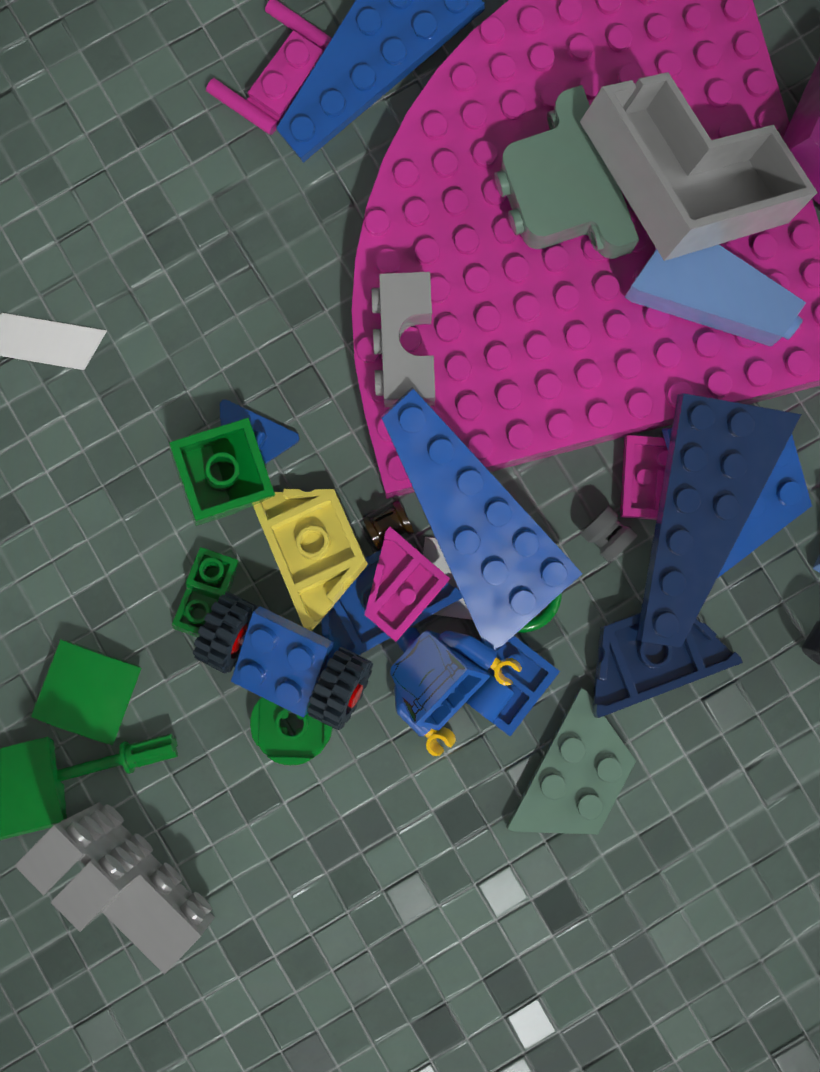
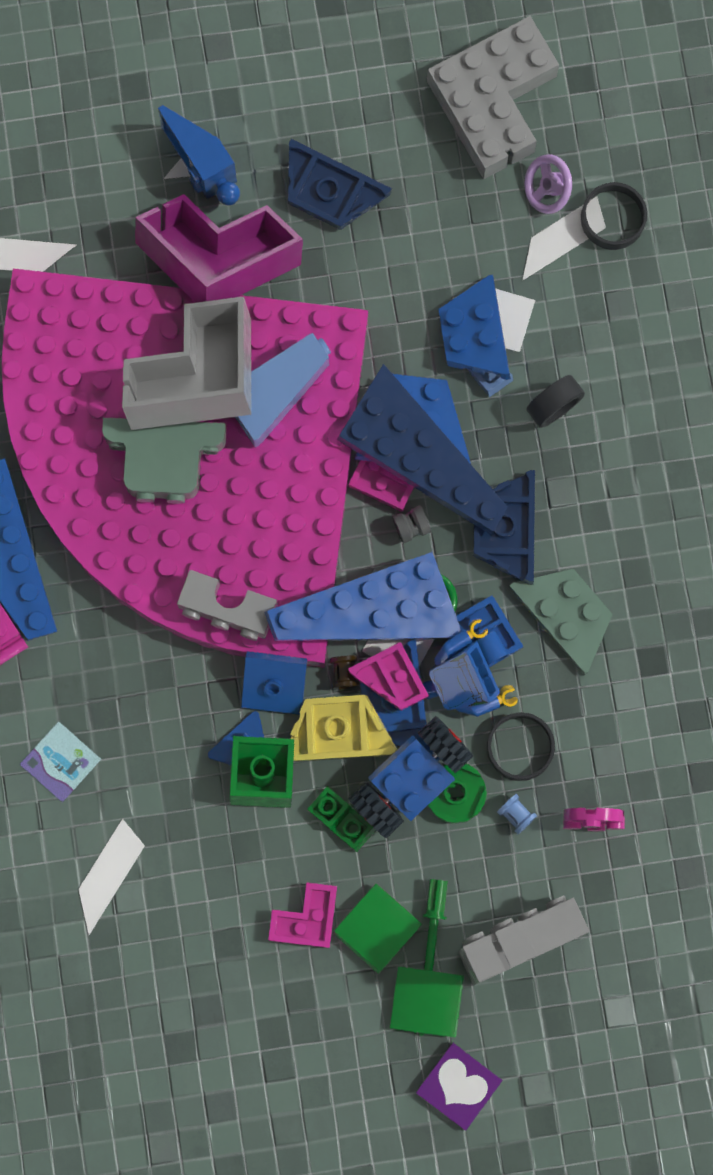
camera: 70 degrees left, 5 degrees down
none -> clear light blue sticker [20,721,101,802]
none -> blue plate [241,651,307,715]
none -> dark pink plate [268,883,337,948]
none -> black tyre [487,712,555,781]
none -> medium blue bush [497,794,537,834]
none -> dark pink plate [563,808,625,832]

